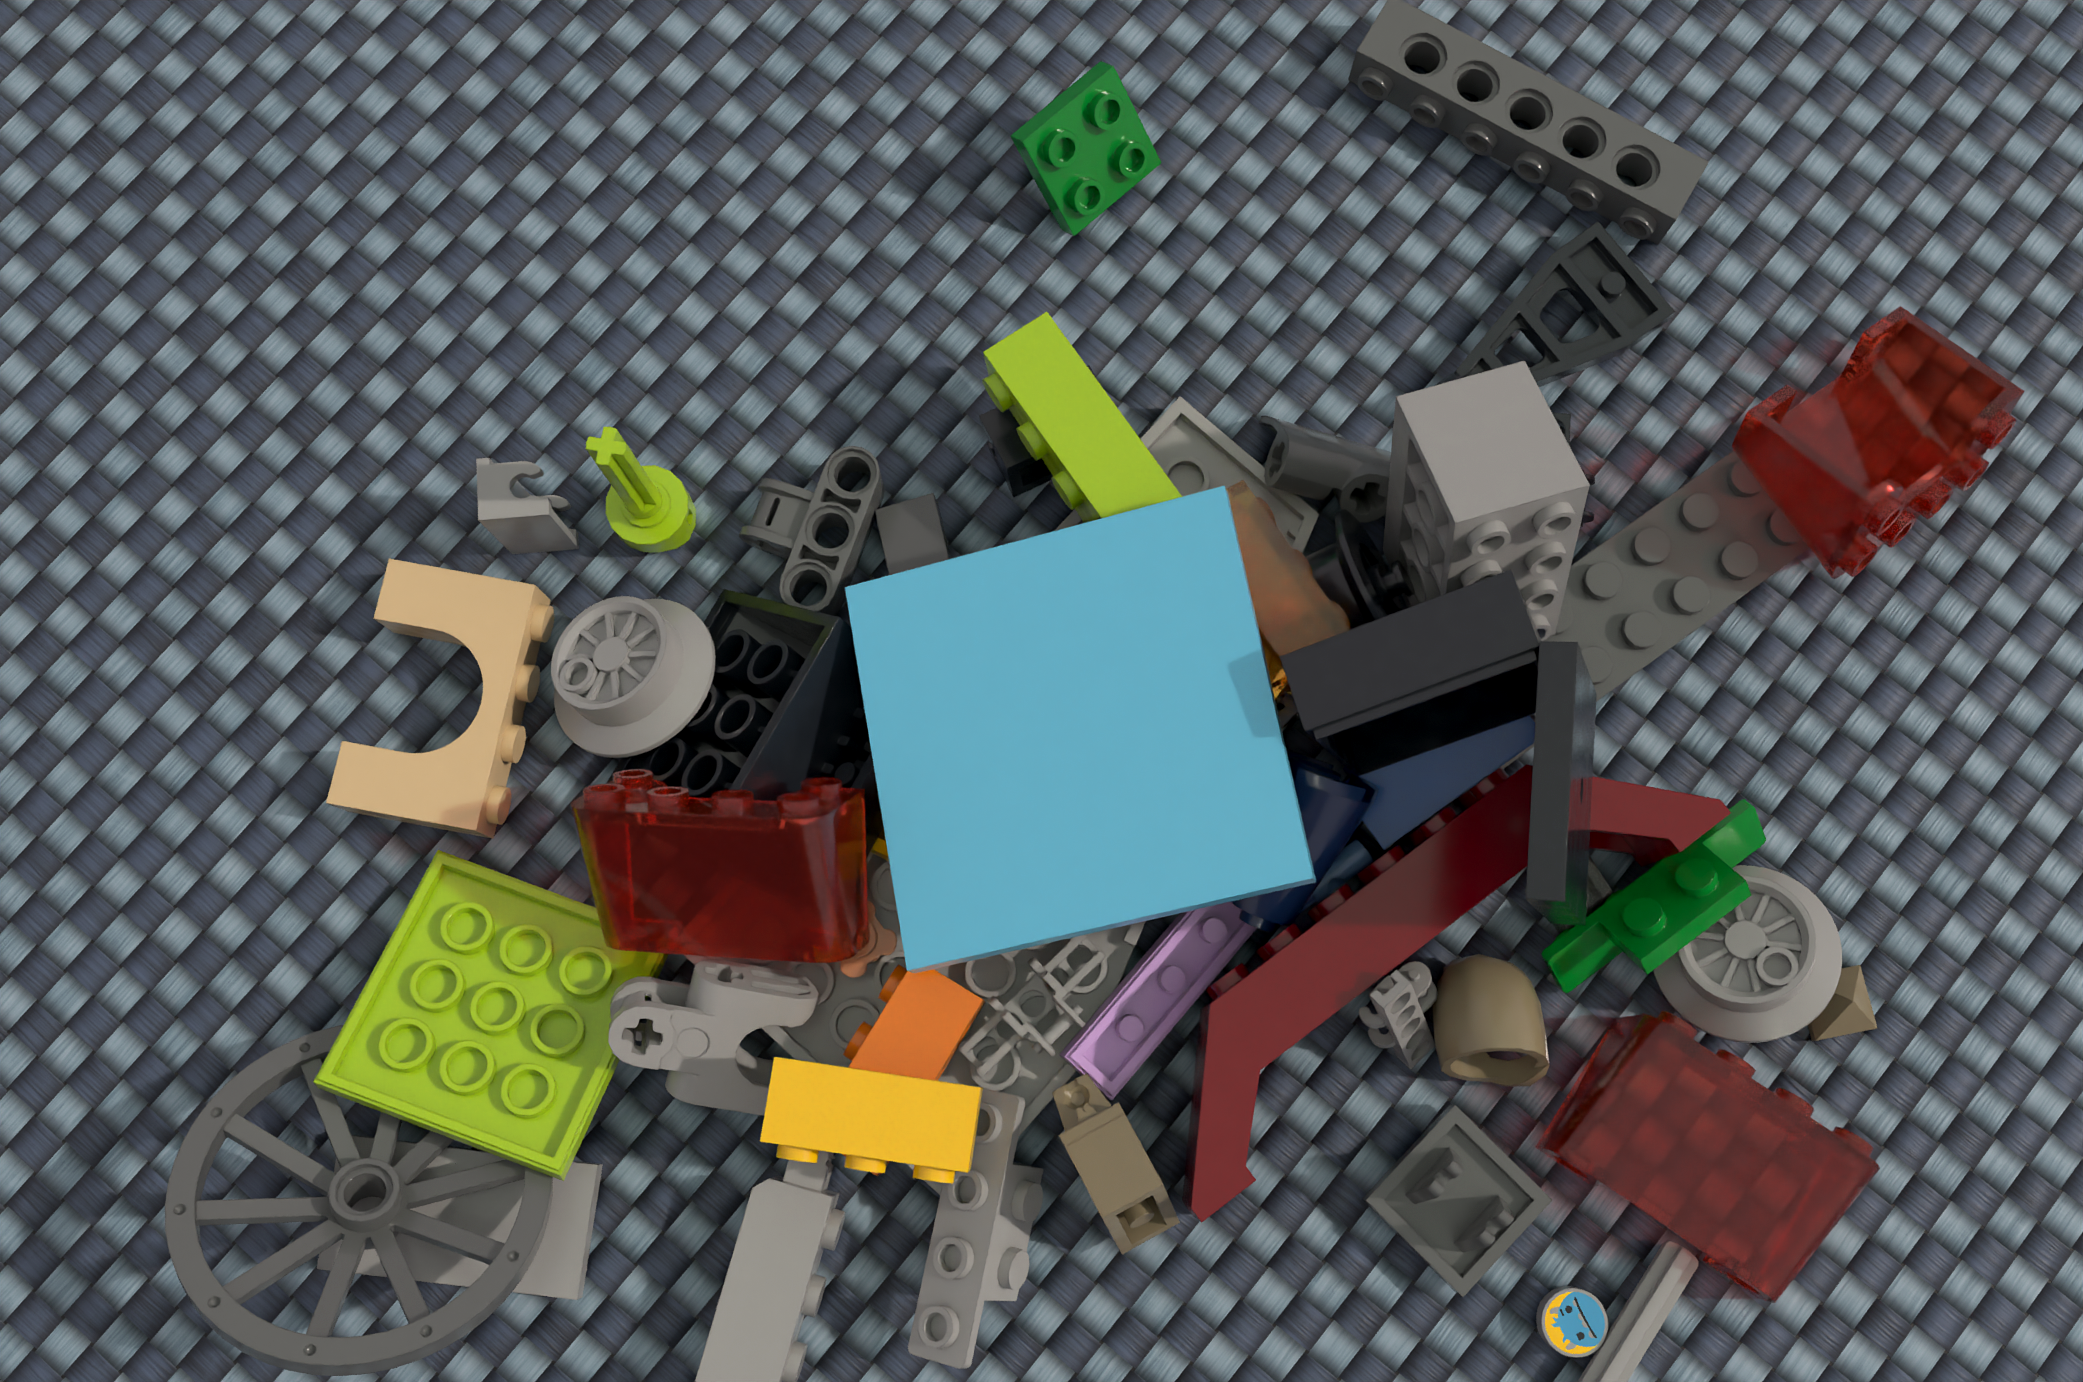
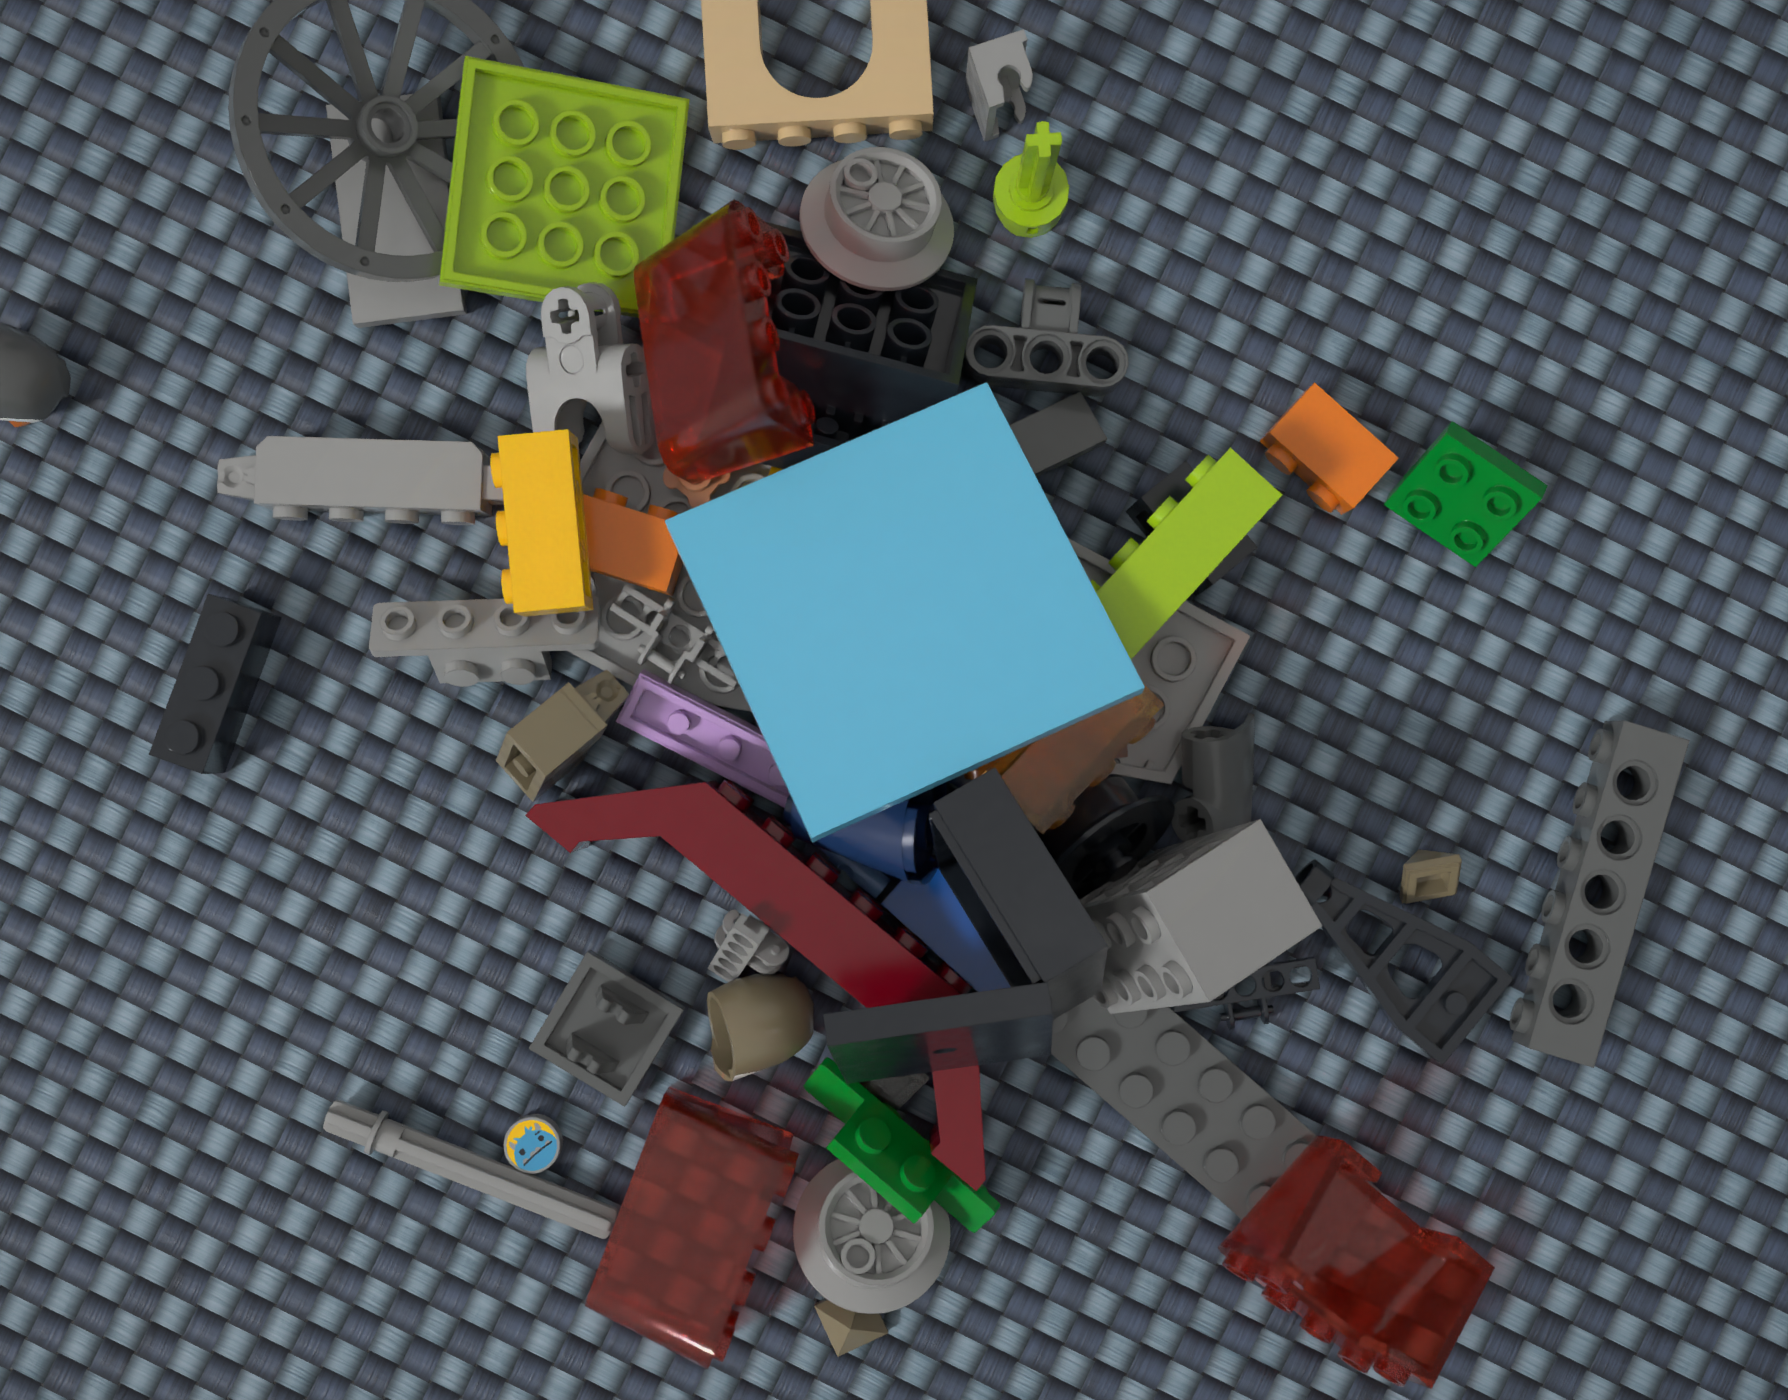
camera: 75 degrees right, 10 degrees up
none -> orange brick [1260,382,1399,515]
none -> dark tan slope [1400,849,1462,904]

